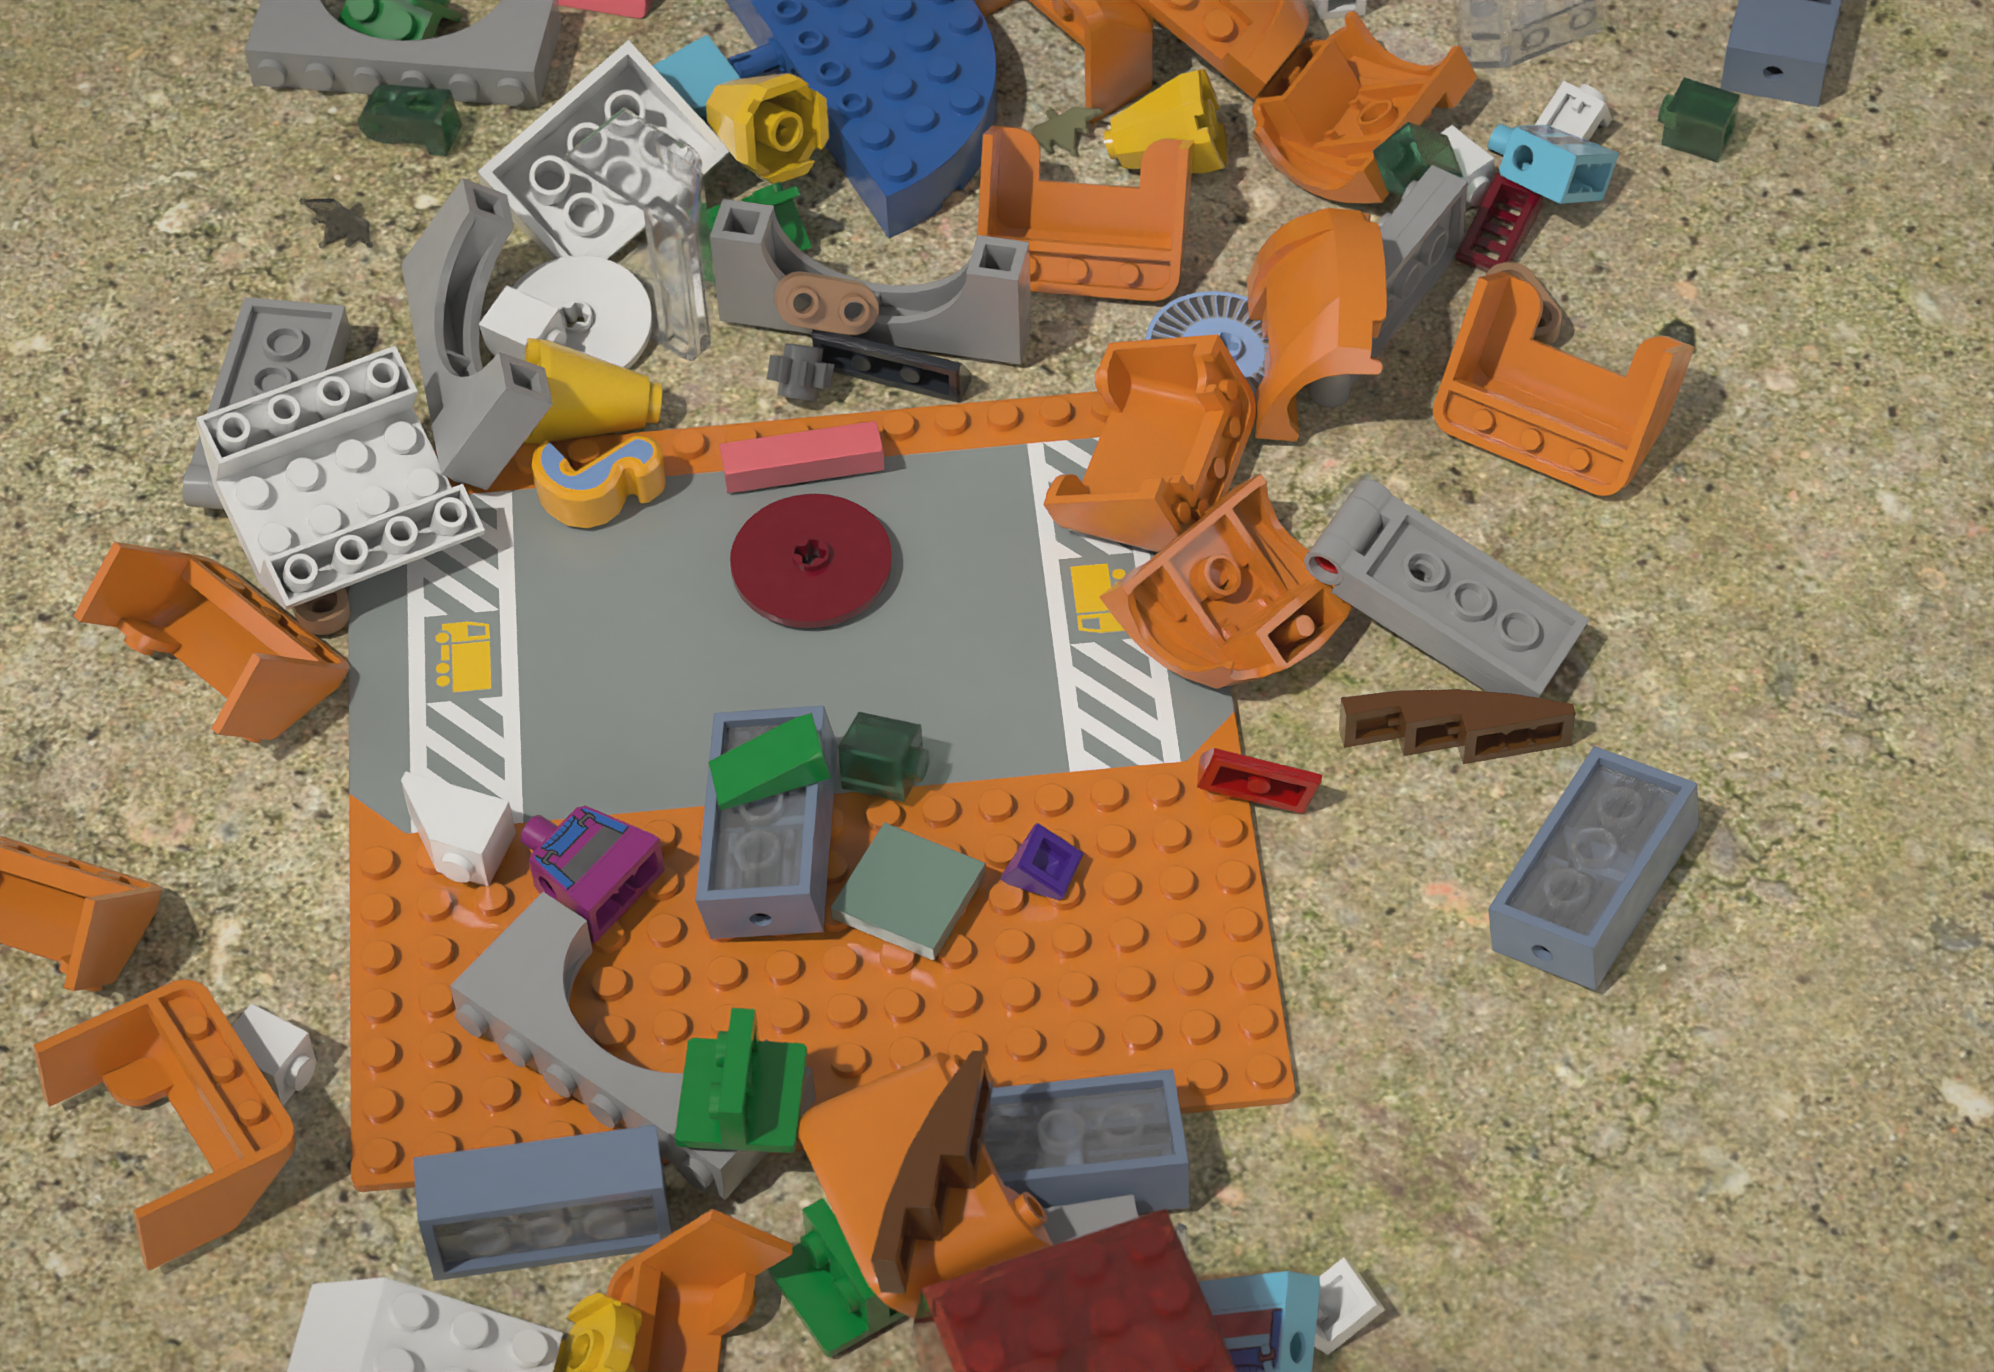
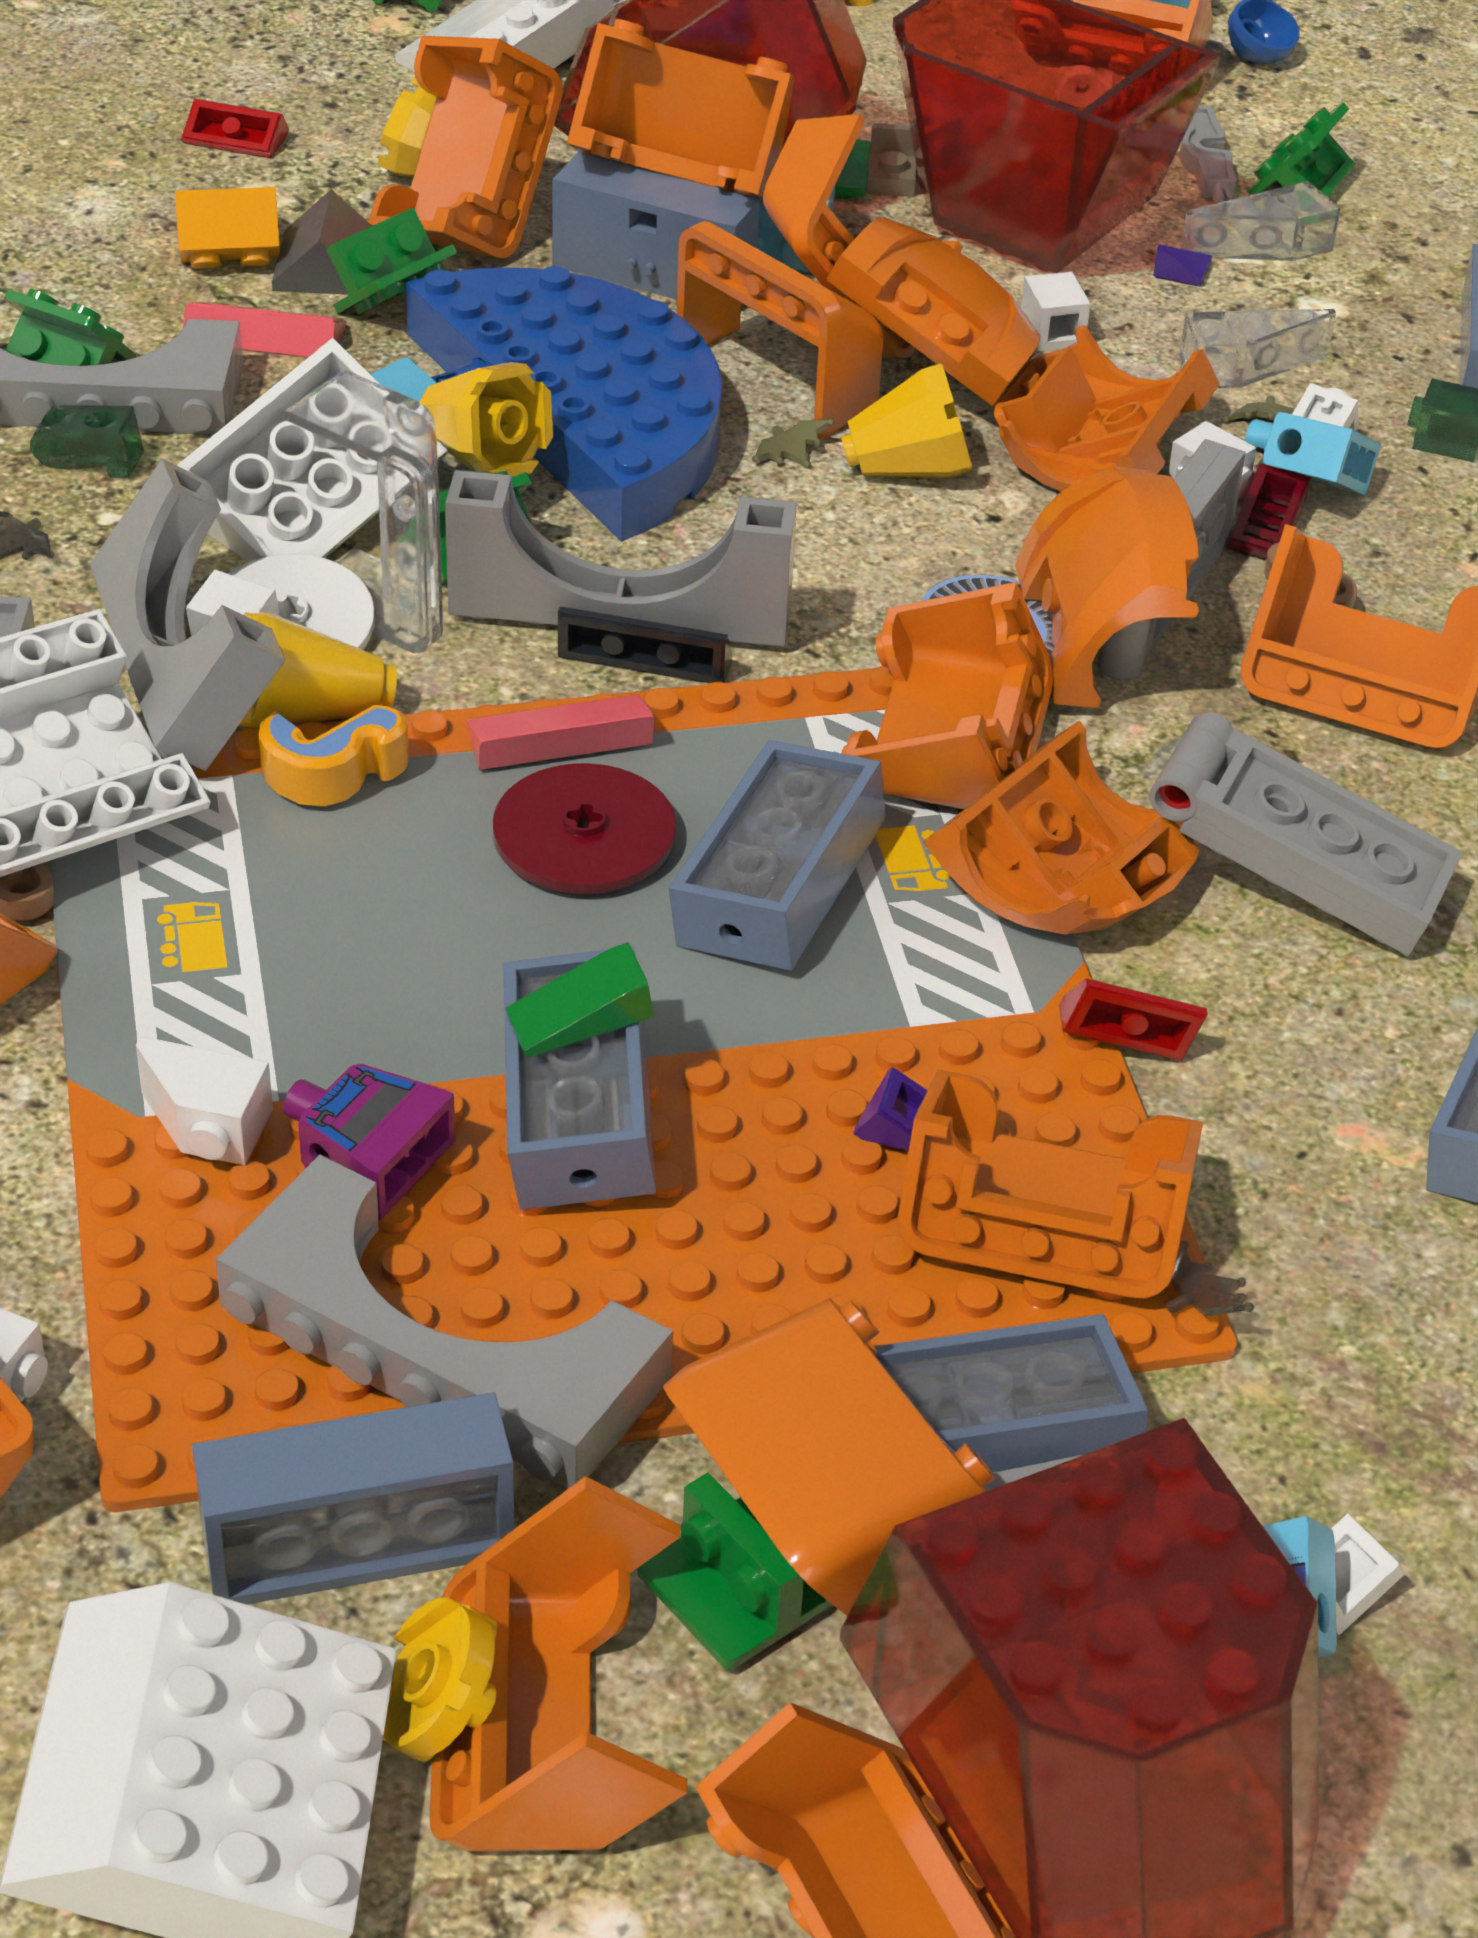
camera: 10 degrees left, 10 degrees down
green bracket [675,1008,807,1153] -> none
dark grey gear [767,343,834,401] -> none
medium nougat plate [774,271,879,335] -> none
sand green tile [831,822,986,960] -> none
clear green brick [838,712,929,802] -> none
reddish brown slope [871,1051,993,1294] -> none
orange windscreen [977,125,1194,301] -> none
reddish brown slope [1339,689,1576,764] -> none
clear green brick [1372,122,1463,197] -> none
none -> sand blue brick [668,740,886,971]
none -> orange windscreen [898,1069,1203,1298]
none -> clear smoke piece [1166,1240,1254,1316]
none -> olive piece [1222,396,1294,423]

